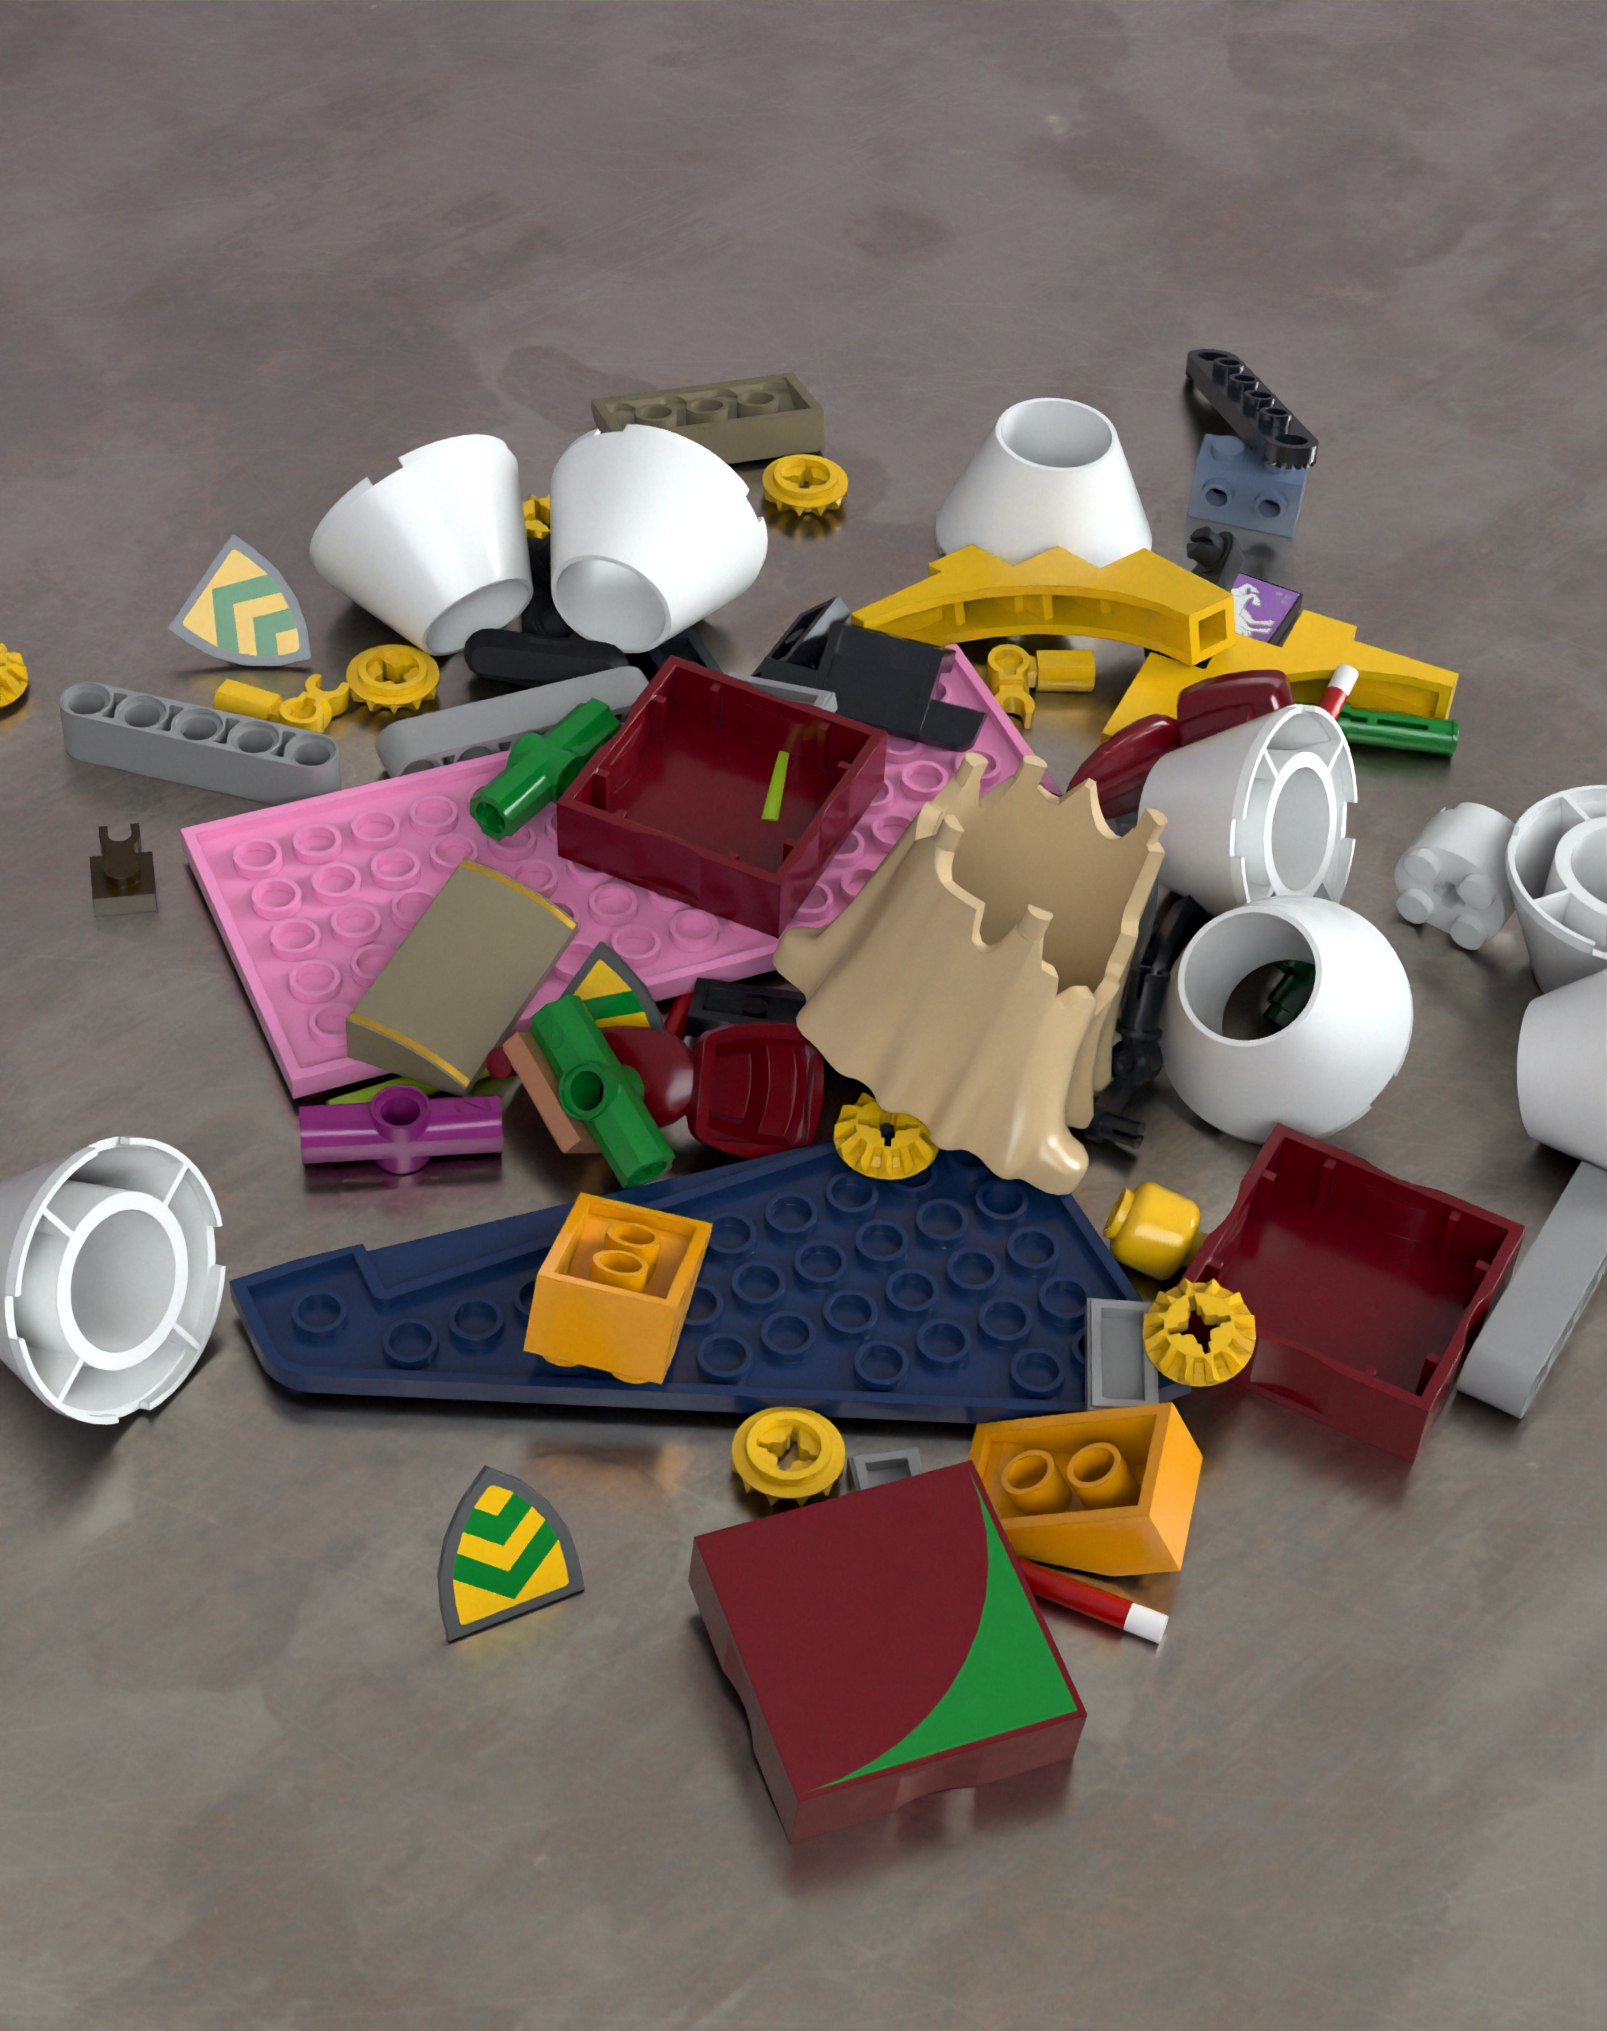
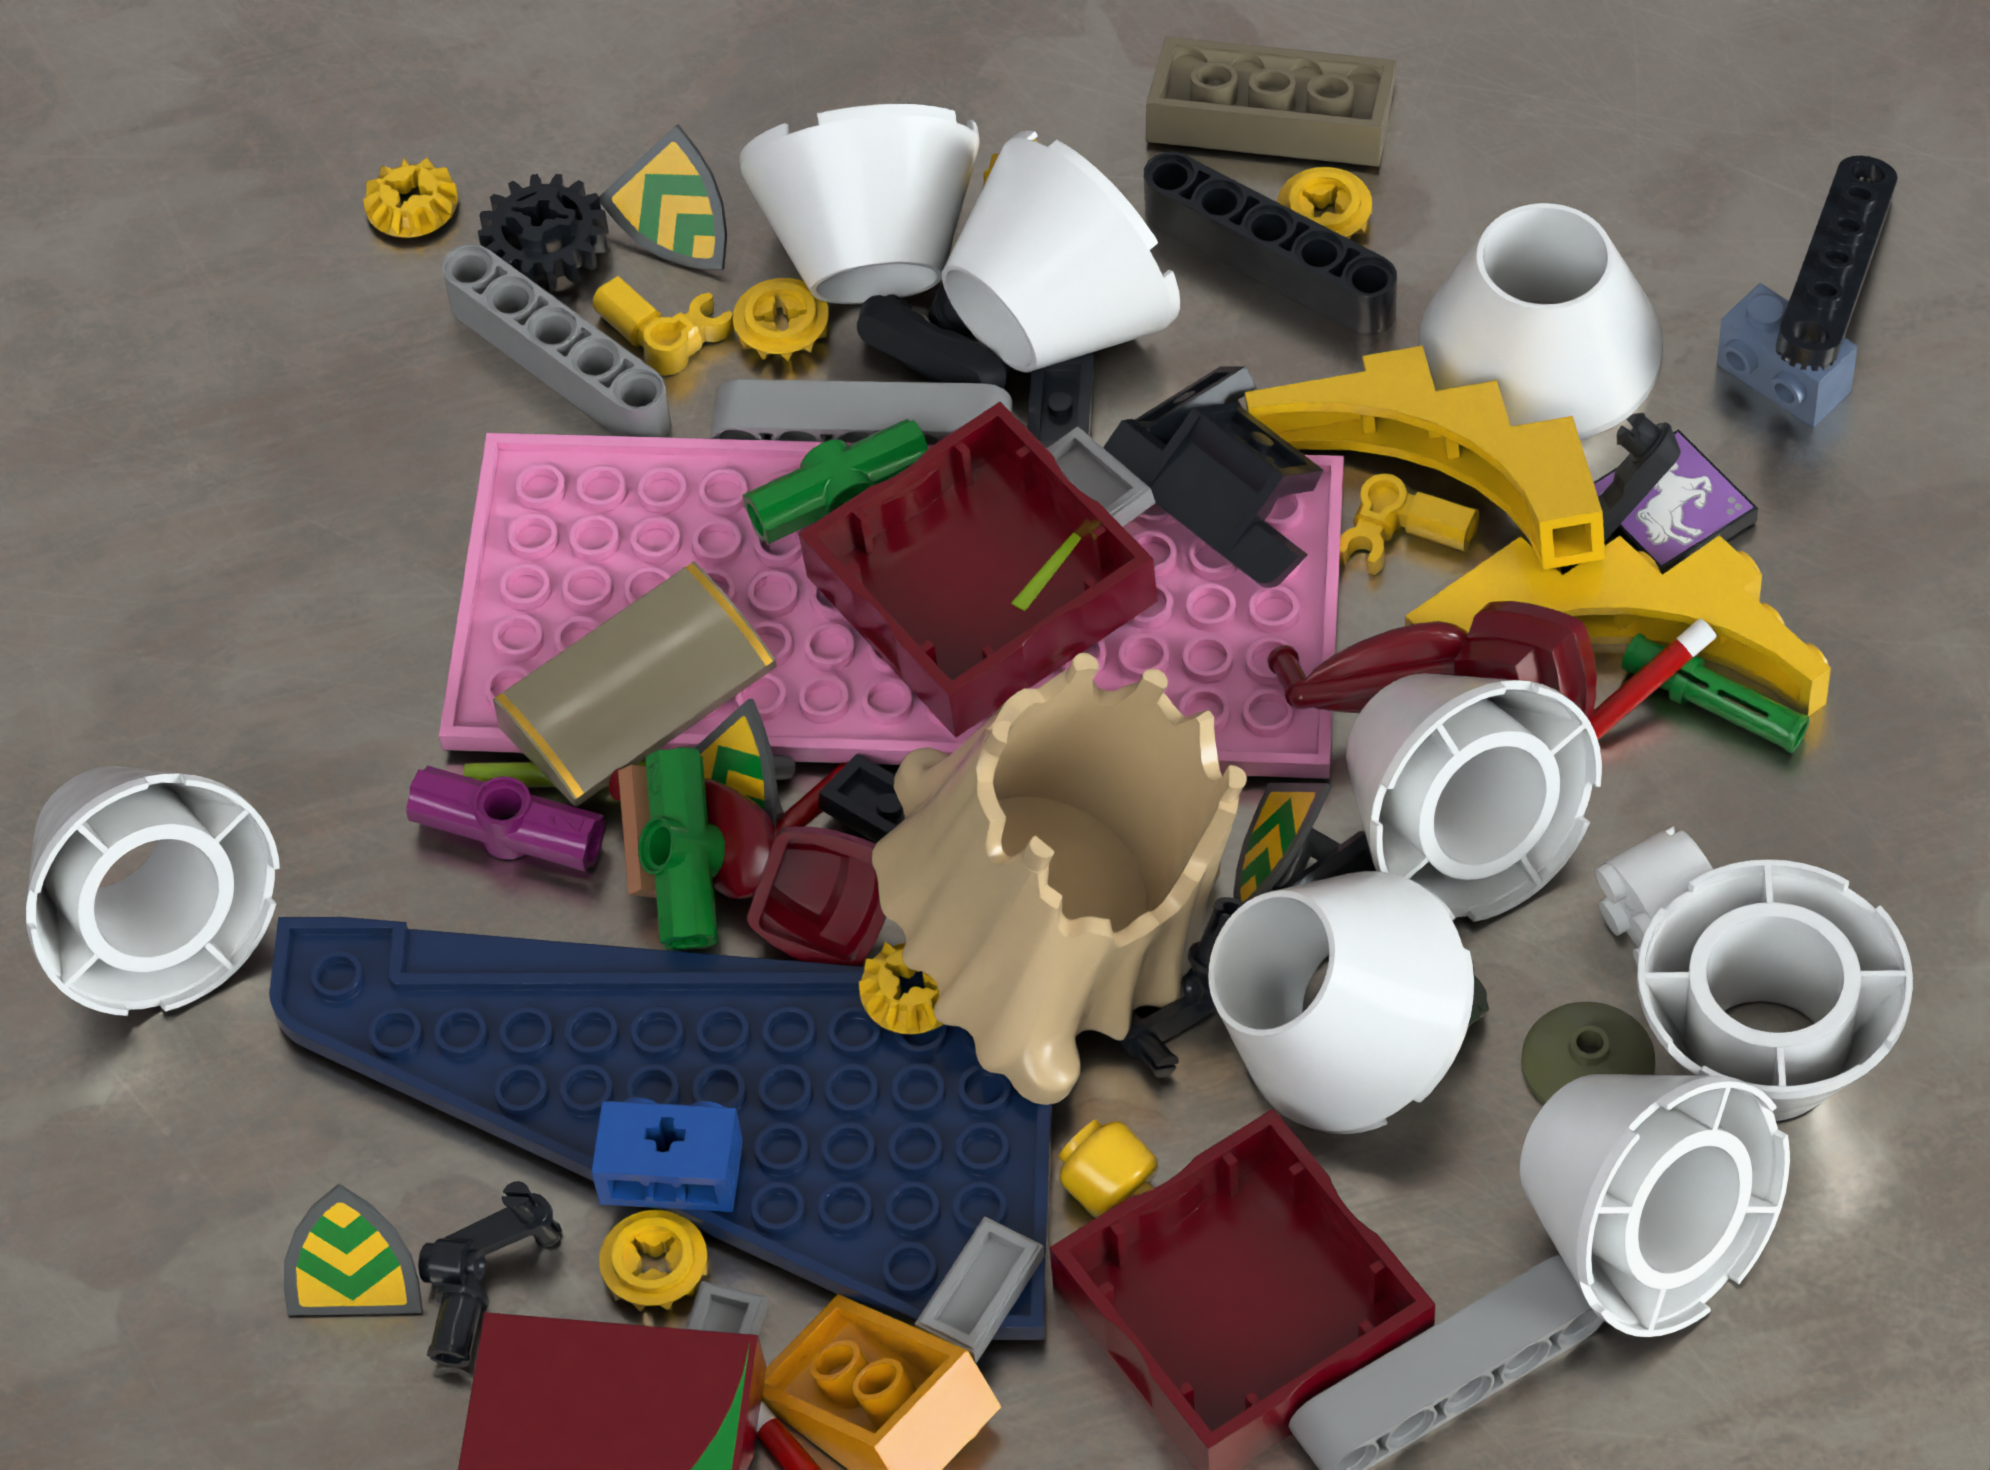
camera: 35 degrees right, 10 degrees up
dark brown plate [90,823,158,917] -> none
light orange slope [523,1192,713,1384] -> none
yellow gear [1143,1278,1256,1387] -> none
none -> black pin [418,1181,562,1368]
none -> black gear [478,174,609,290]
none -> blue brick [591,1097,743,1212]
none -> black beam [1143,152,1397,334]
none -> olive dish [1521,1002,1655,1105]

